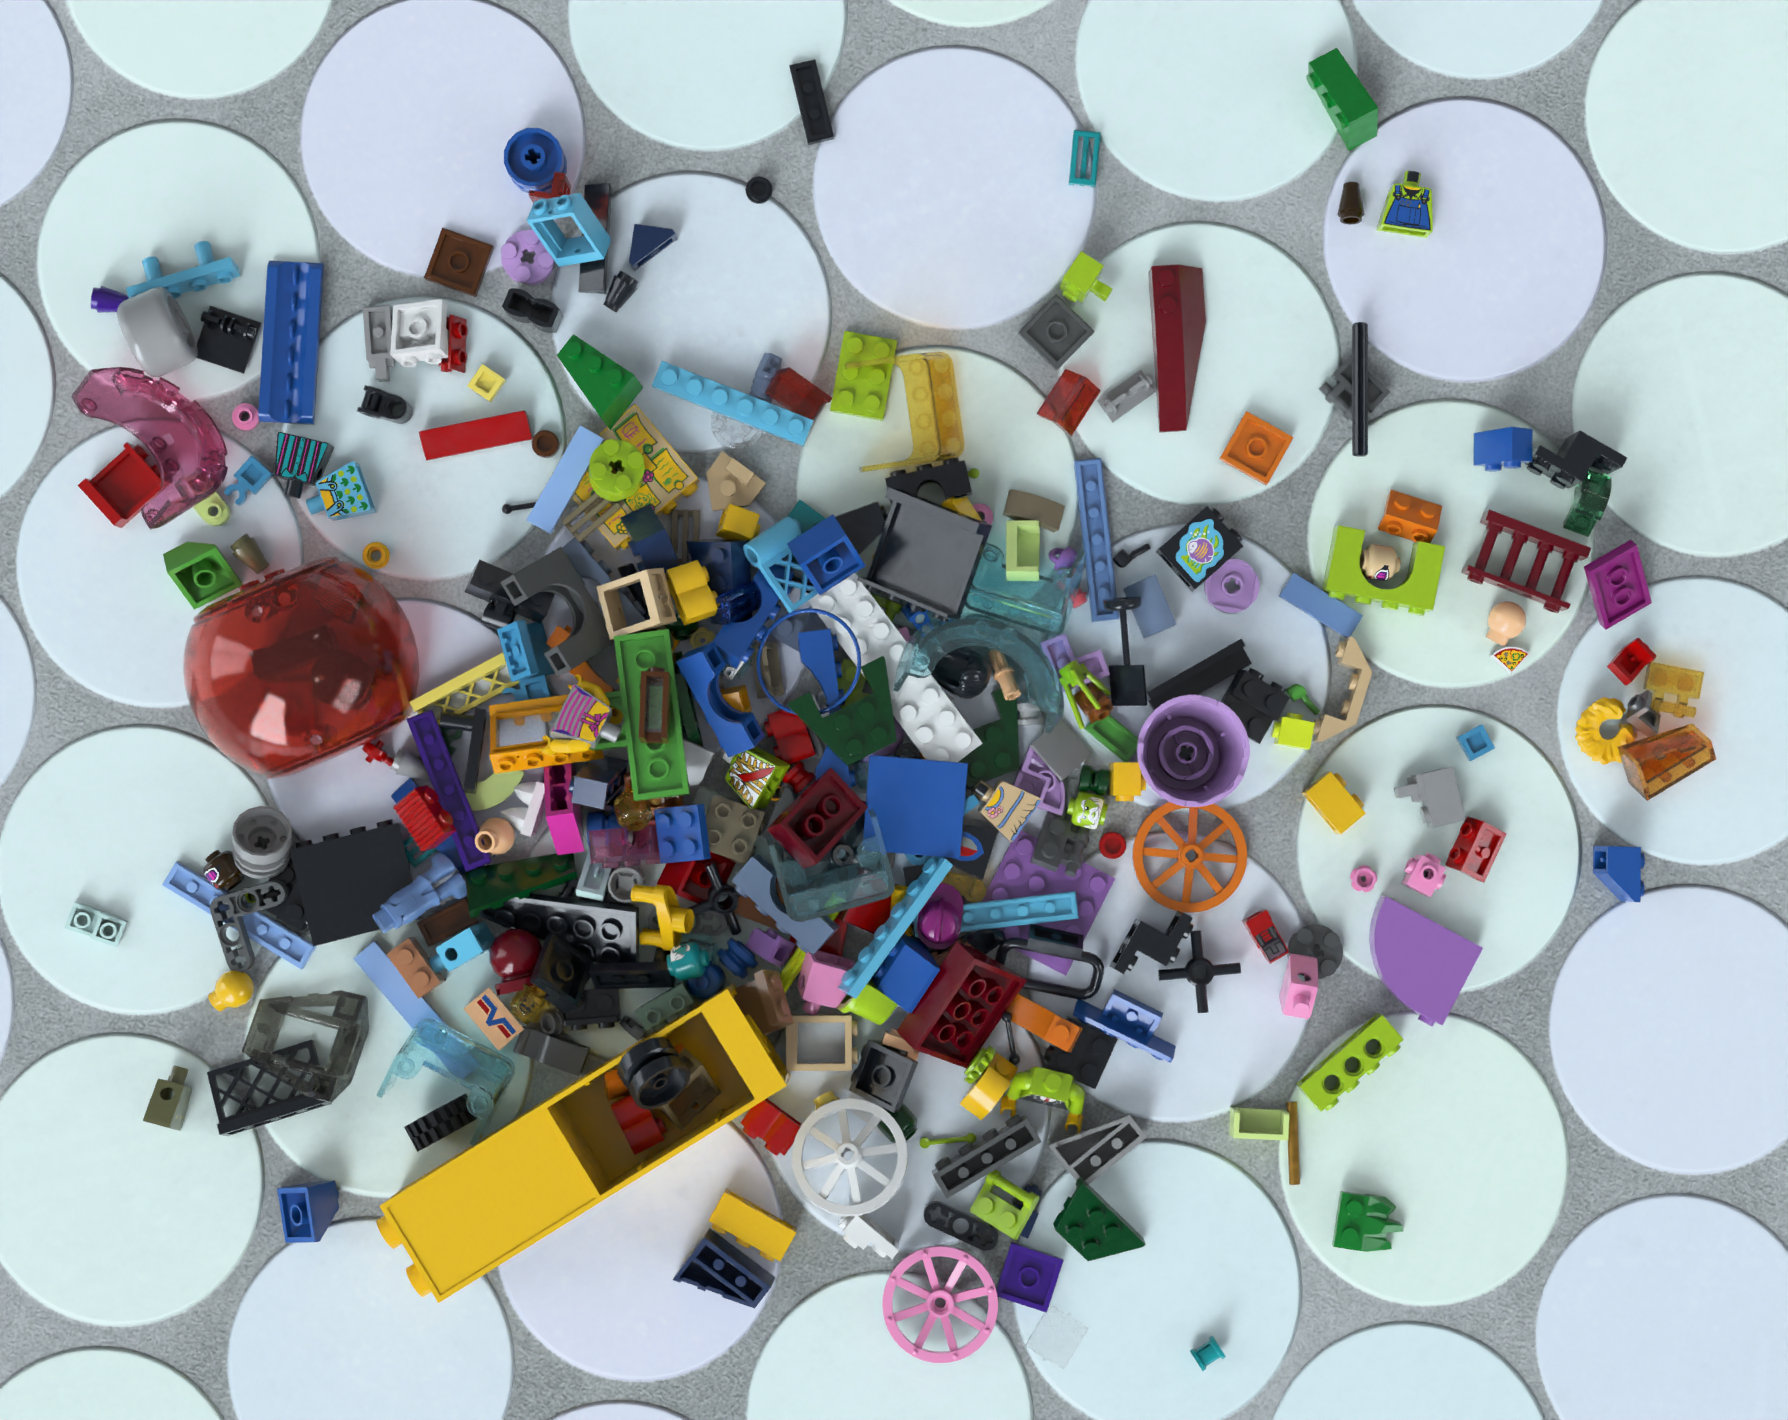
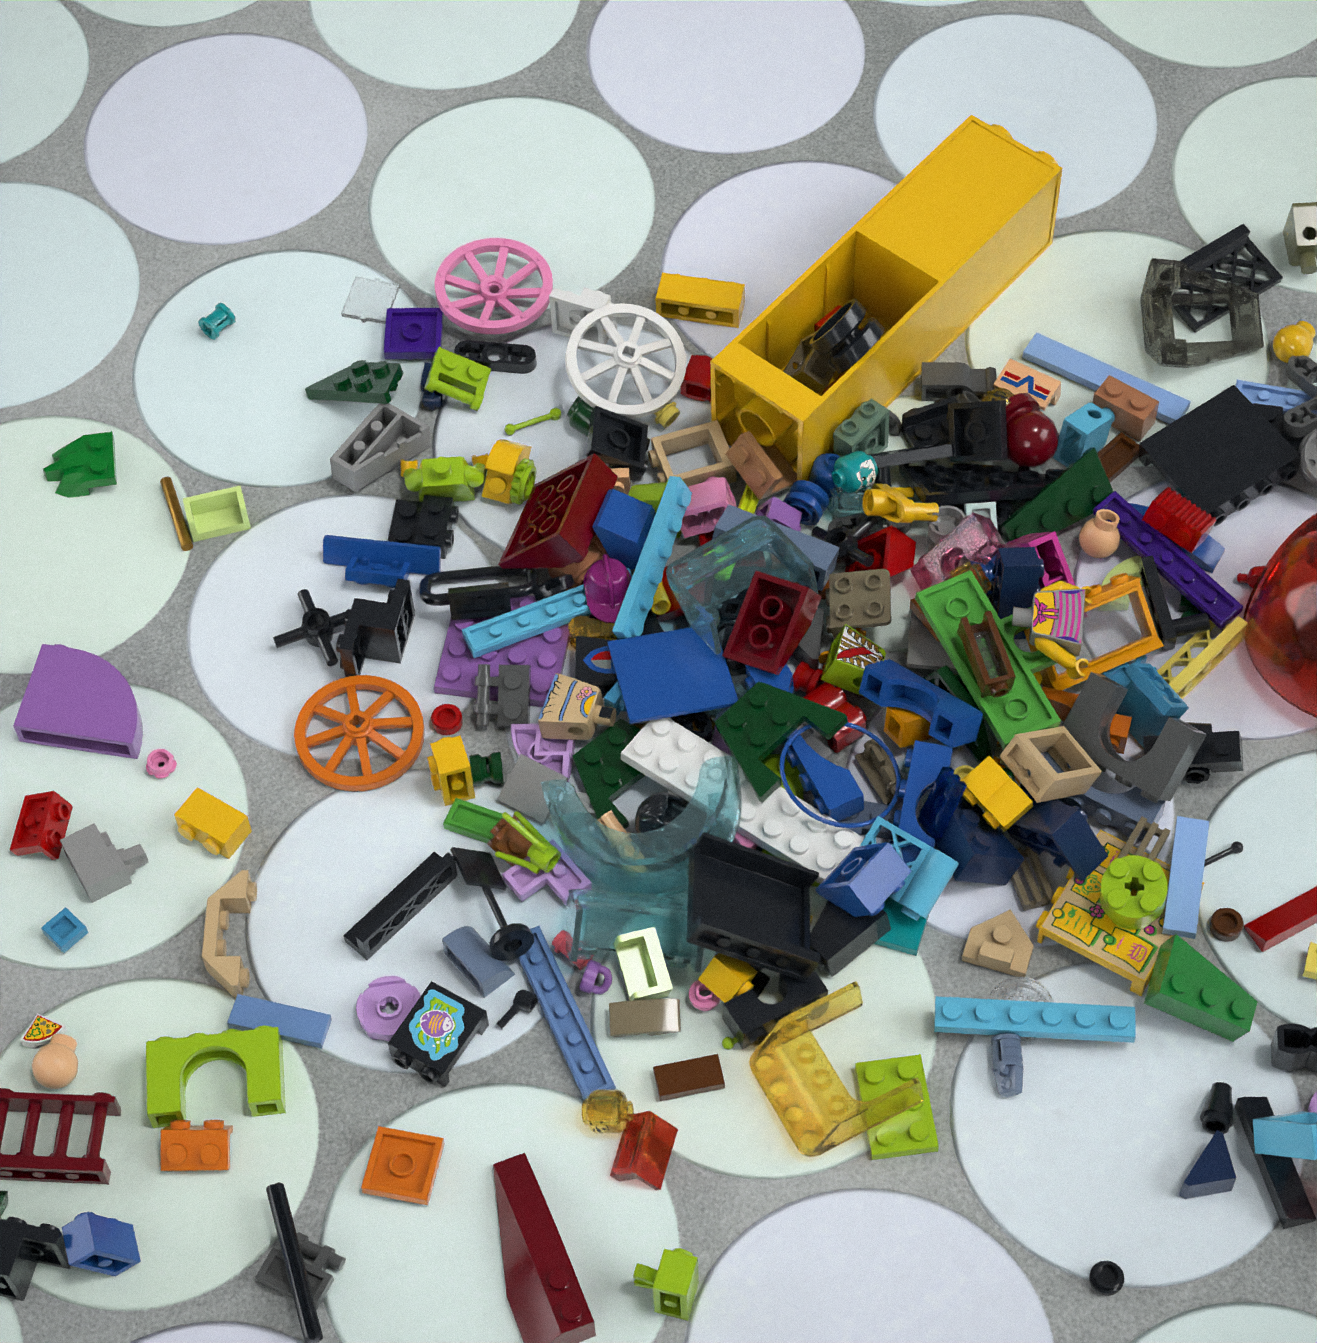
camera: 170 degrees right, 30 degrees down
blue slope [277,1180,339,1243] -> none
medium blue piece [372,852,467,933] -> none
clear light blue windscreen [376,1018,515,1146] -> none
light grey cone [391,749,429,781] -> none
black tyre [404,1093,479,1152] -> none
white tile [501,781,545,837] -> none
blue plate [654,804,711,864] -> none
dark blue wedge [673,1228,775,1309] -> none
yellow brick [715,503,761,540] -> none
clear red panel [765,367,832,420] -> none
dark grey brick [932,1114,1041,1198] -> none
black hinge [1002,1011,1020,1065] -> none
orange slope [1007,994,1083,1053] -> none
dark grey plate [1018,294,1095,371] -> none
lime head [1067,791,1108,830] -> none
light grey hinge [1097,370,1156,423] -> none
lavender cone [1137,695,1250,807] -> none
black plate [1220,668,1290,744] -> none
leg [1242,909,1289,964] -> none
neon yellow brick [1271,713,1315,750] -> none
bright pink torso [1279,953,1318,1019] -> none
bright green hand [1286,684,1320,715] -> none
dark grey plate [1287,924,1343,979] -> none
lime brick [1296,1013,1404,1112] -> none
tan head [1360,544,1401,581] -> none
bright pink brick [1402,853,1446,897] -> none
none -> clear yellow head [582,1089,634,1134]
none -> reddish brown tile [653,1054,725,1101]

